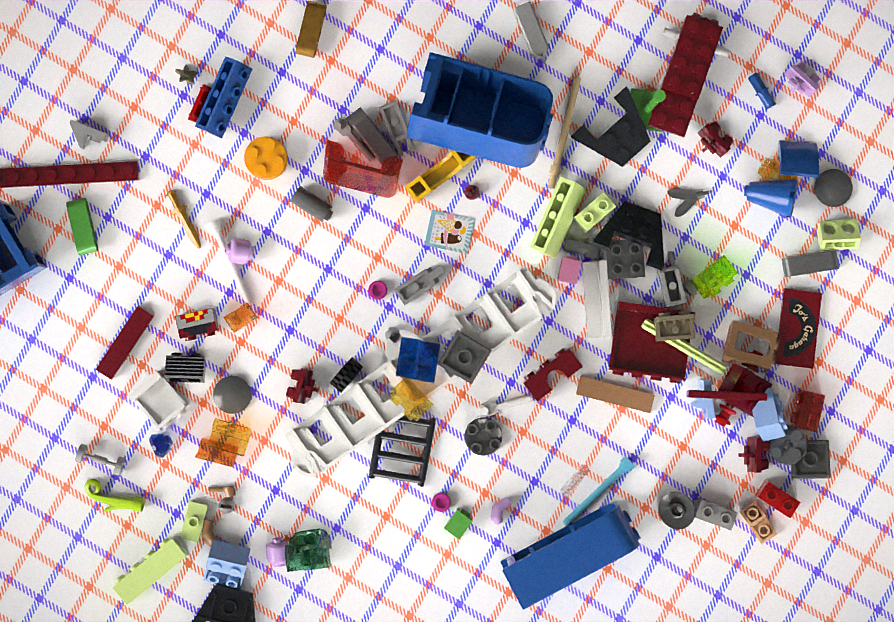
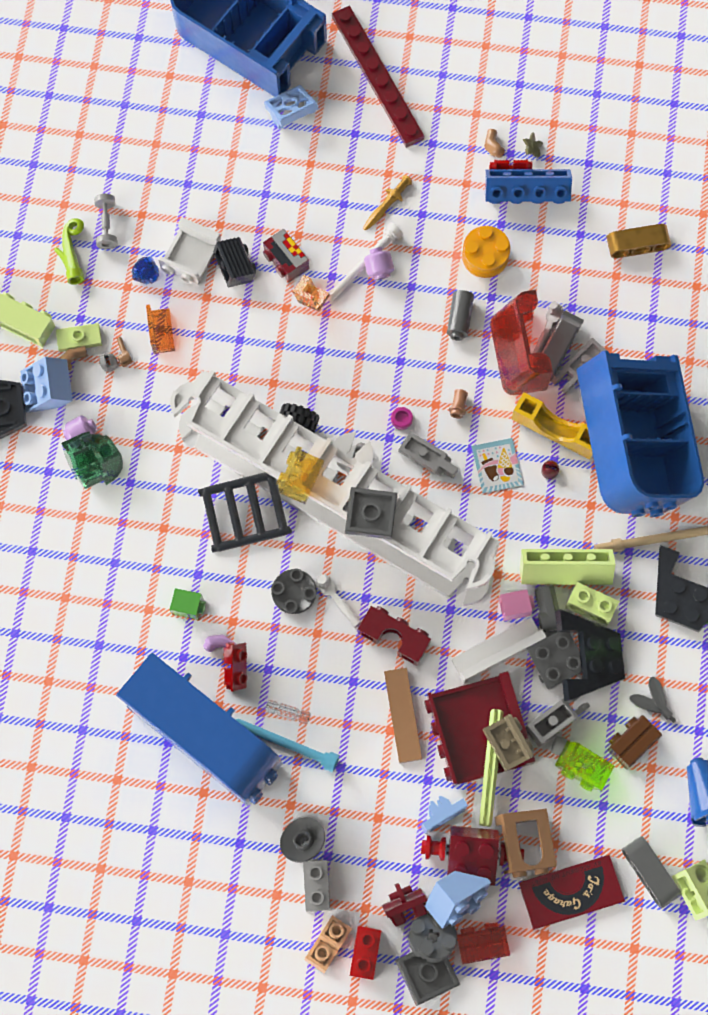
camera: 70 degrees right, 15 degrees down
bright green beam [66,198,98,256] -> none
light grey slope [69,119,110,149] -> none
dark red tile [95,306,154,380] -> none
clear yellow panel [208,418,252,456] -> none
dark grey dish [213,376,251,414] -> none
dark red hips [286,368,319,404] -> none
clear blue slope [395,337,440,384] -> none
dark pink tile [432,493,451,512] -> none
dark red tile [686,390,767,401] -> none
none -> red hinge [223,642,248,692]
none -> light blue piece [264,85,319,130]
none -> nougat pin [449,389,468,419]
none -> medium nougat arm [484,129,505,158]
none -> reddish brown brick [607,715,662,770]

